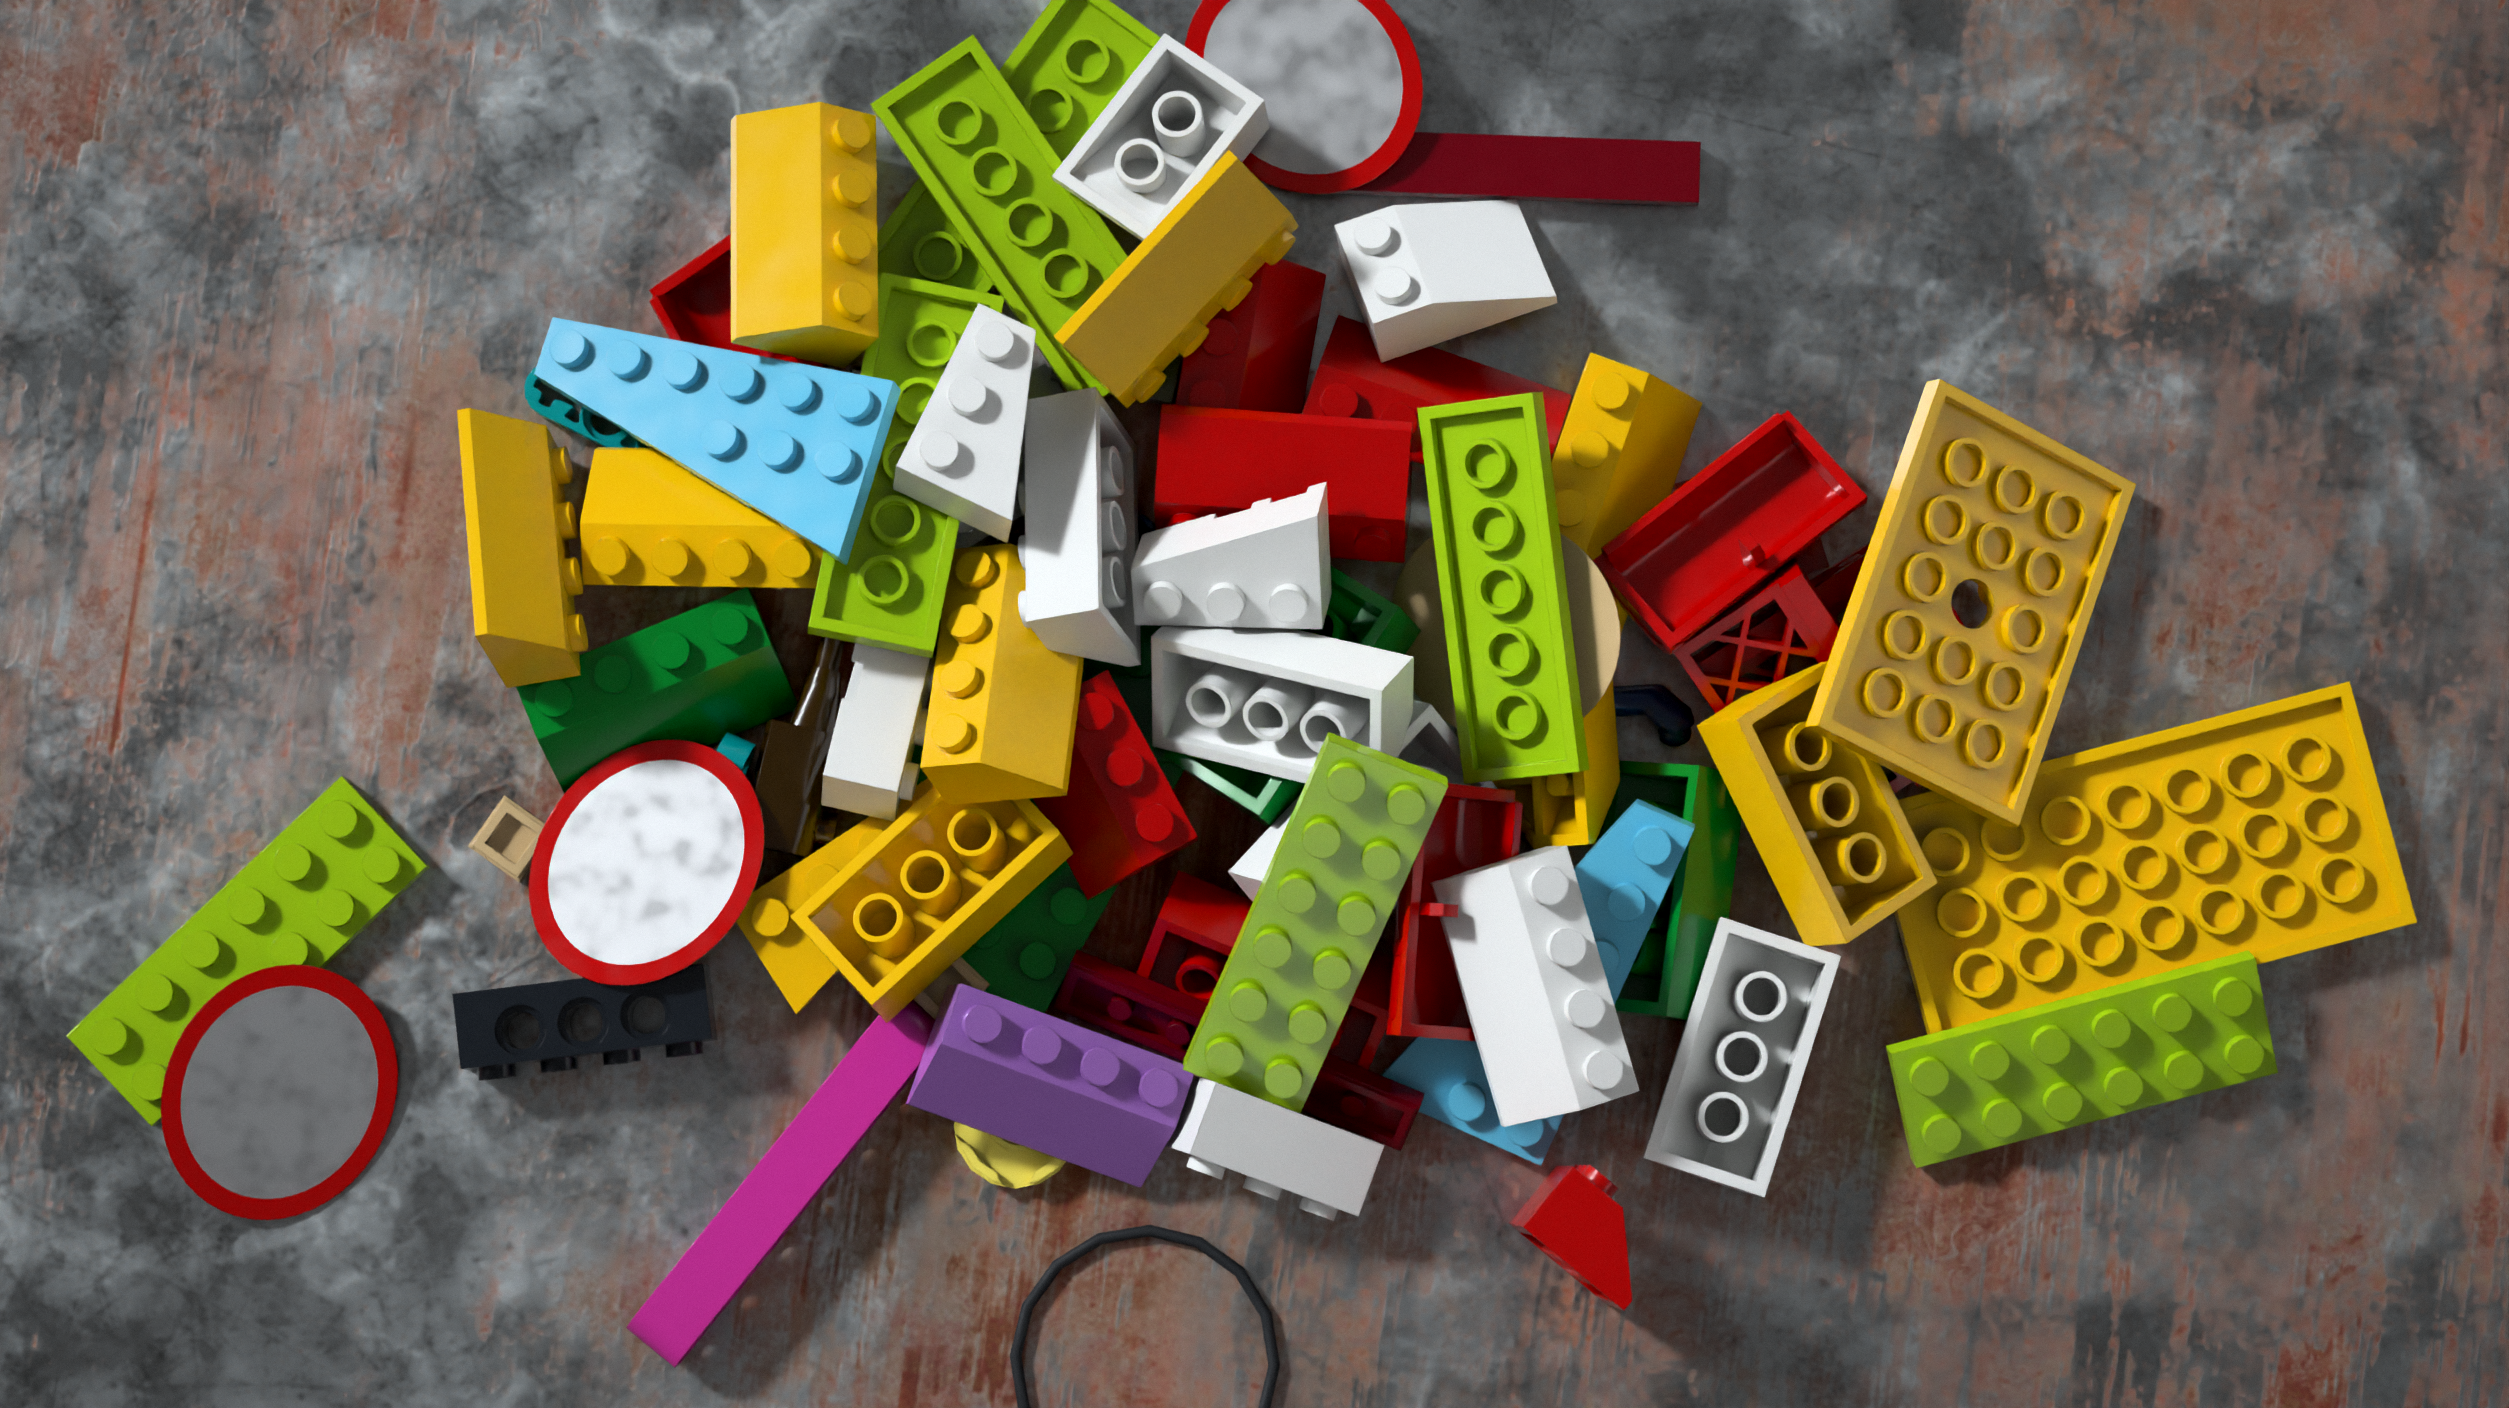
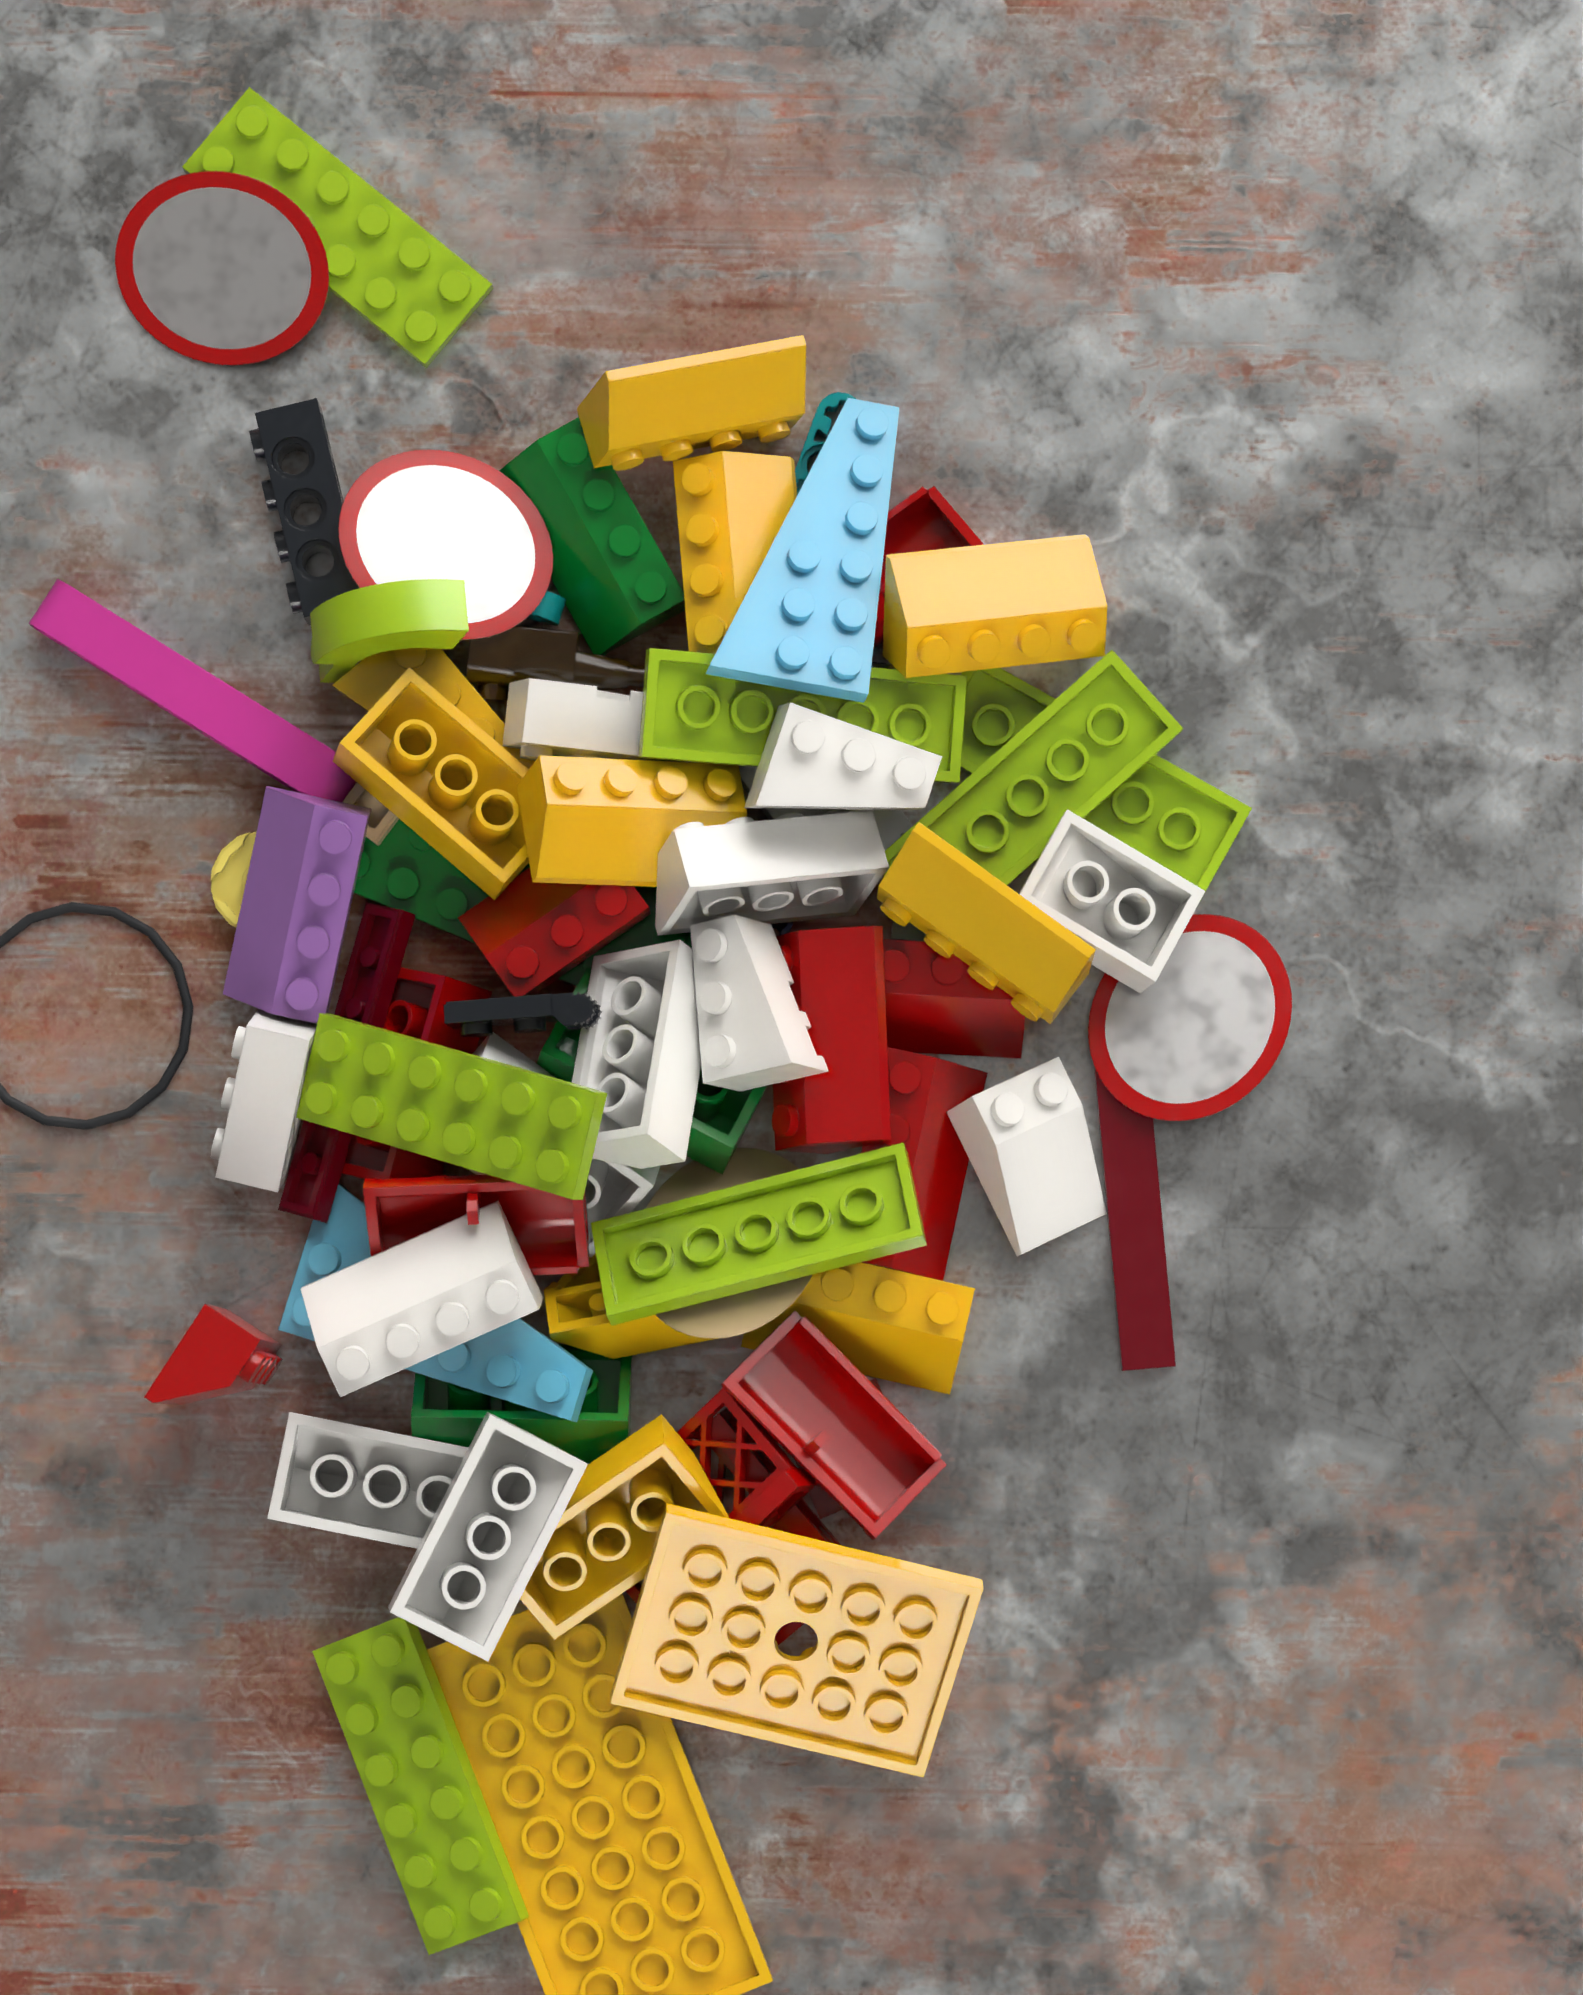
camera: 90 degrees right, 0 degrees up
tan tile [468,795,545,883] -> none
dark blue arm [1613,684,1695,747] -> none
none -> lime arch [310,579,469,683]
none -> white slope [388,1412,588,1661]
none -> black hinge [444,992,602,1037]

